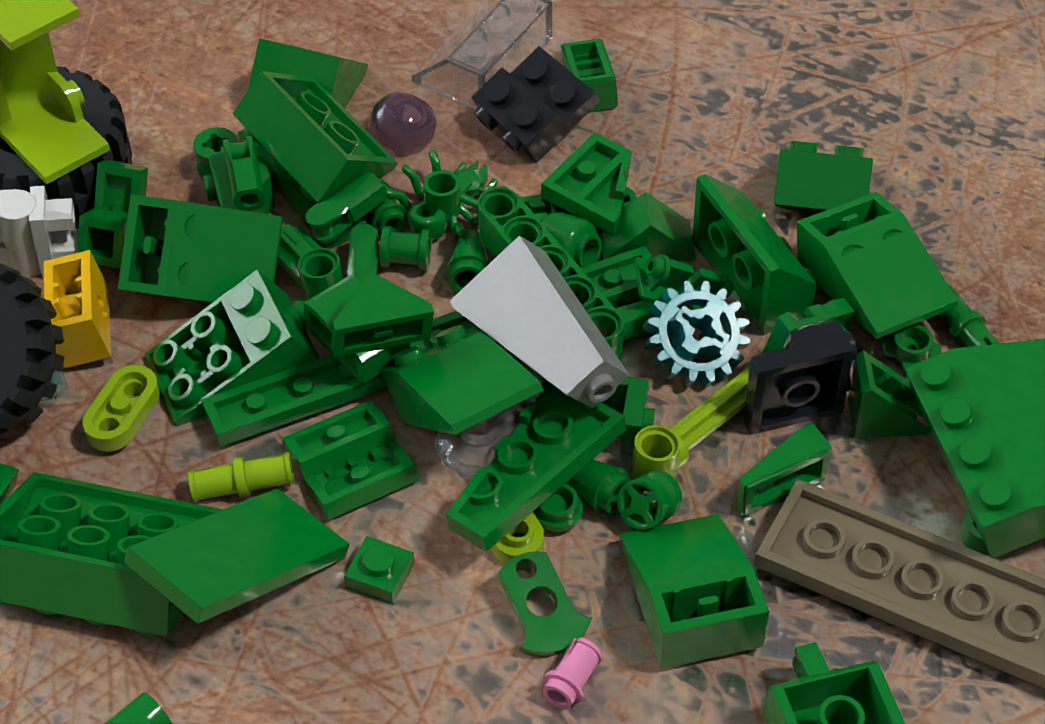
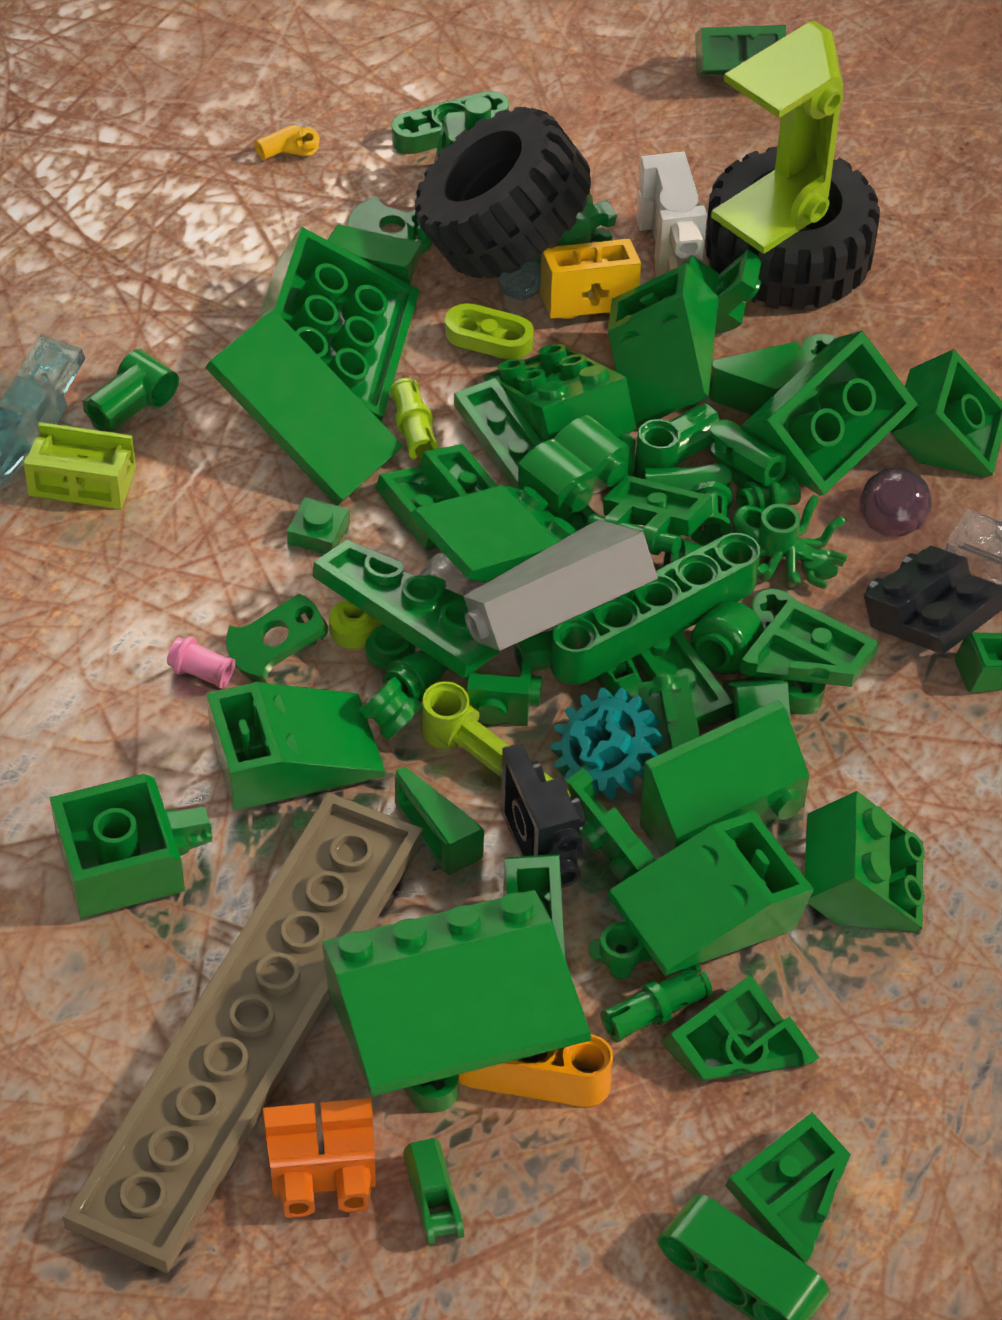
camera: 85 degrees right, 0 degrees up
green bar [223,136,265,211] -> none
green slope [332,272,434,357] -> none
none -> green plate [586,475,713,555]
none -> green slope [660,975,820,1081]

